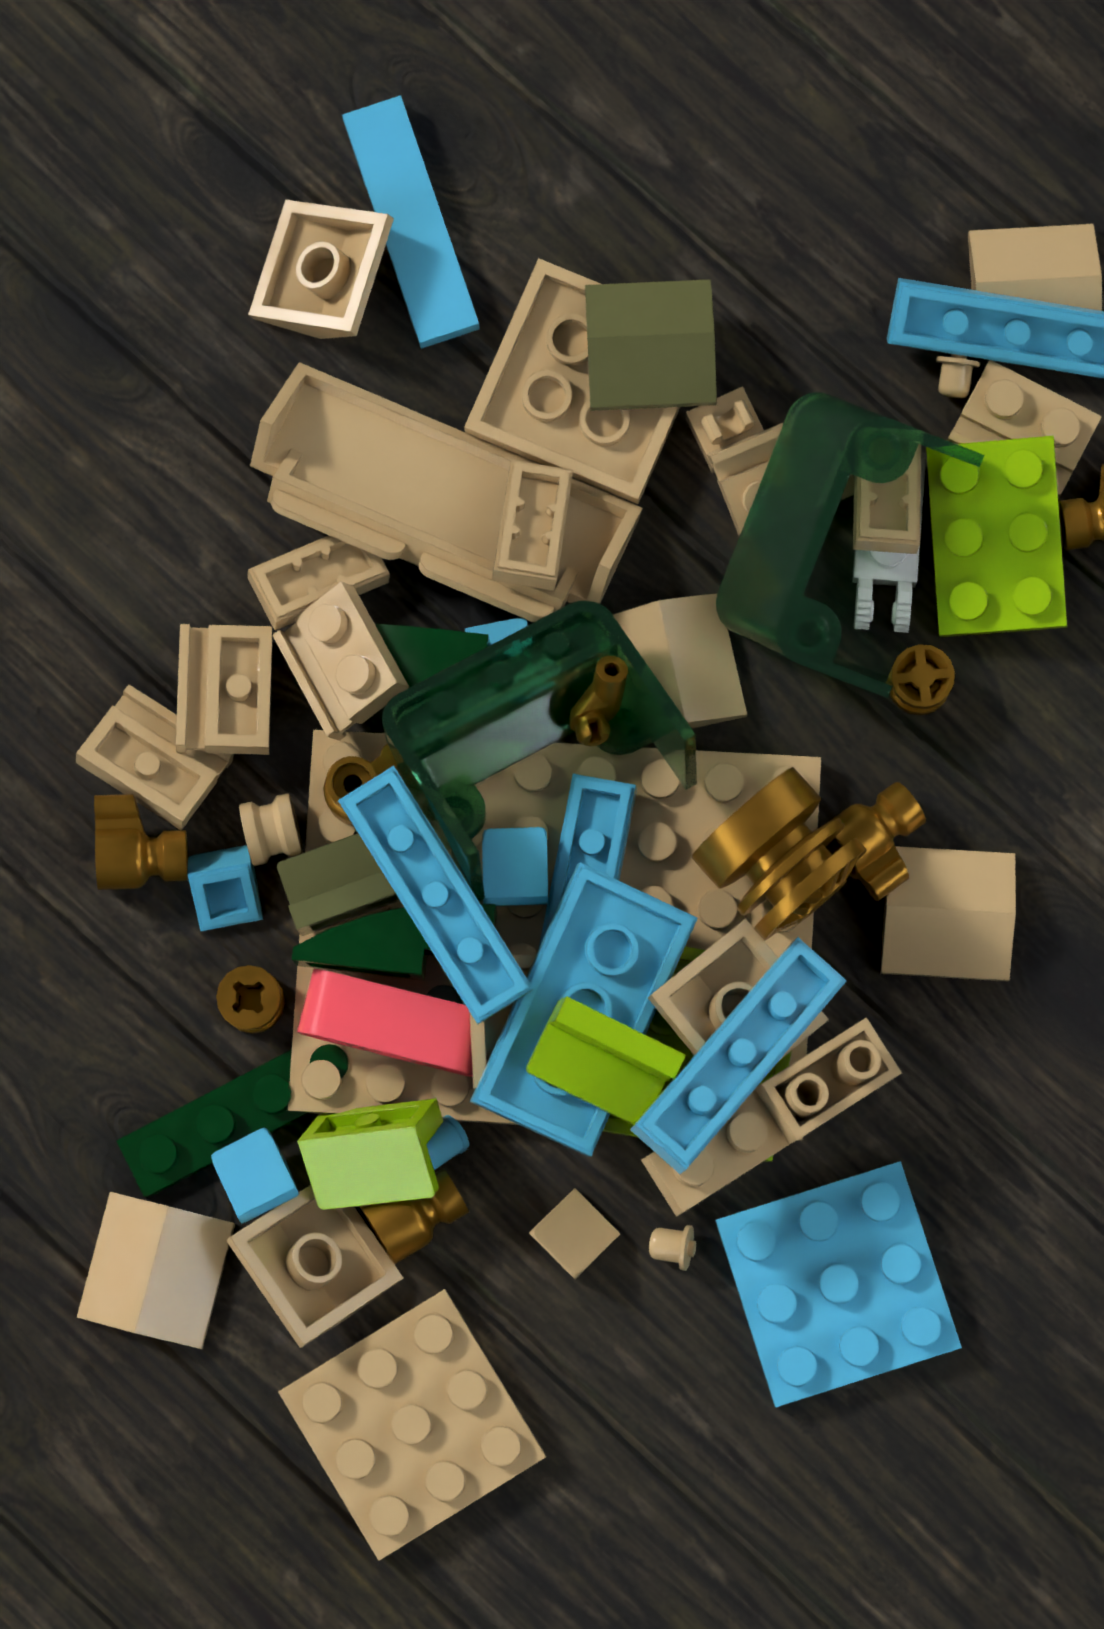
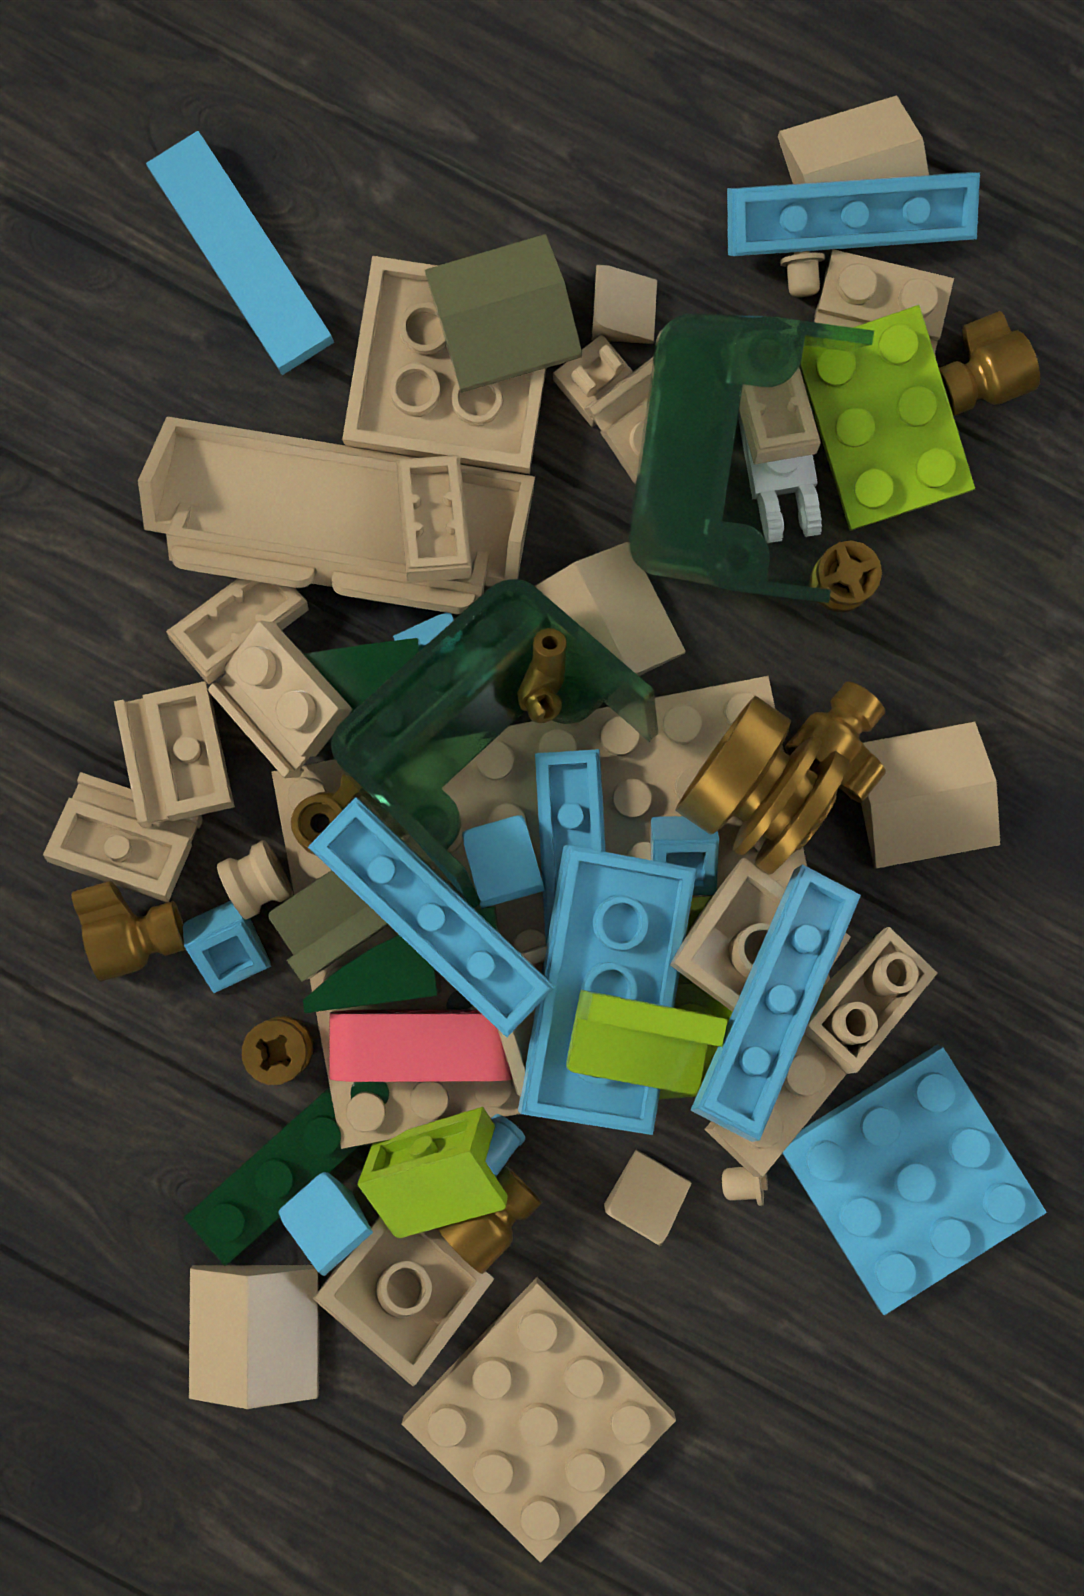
camera: 20 degrees left, 5 degrees up
tan slope [248,200,394,339] -> none
none -> tan slope [592,265,657,344]
none -> medium azure slope [651,816,719,895]

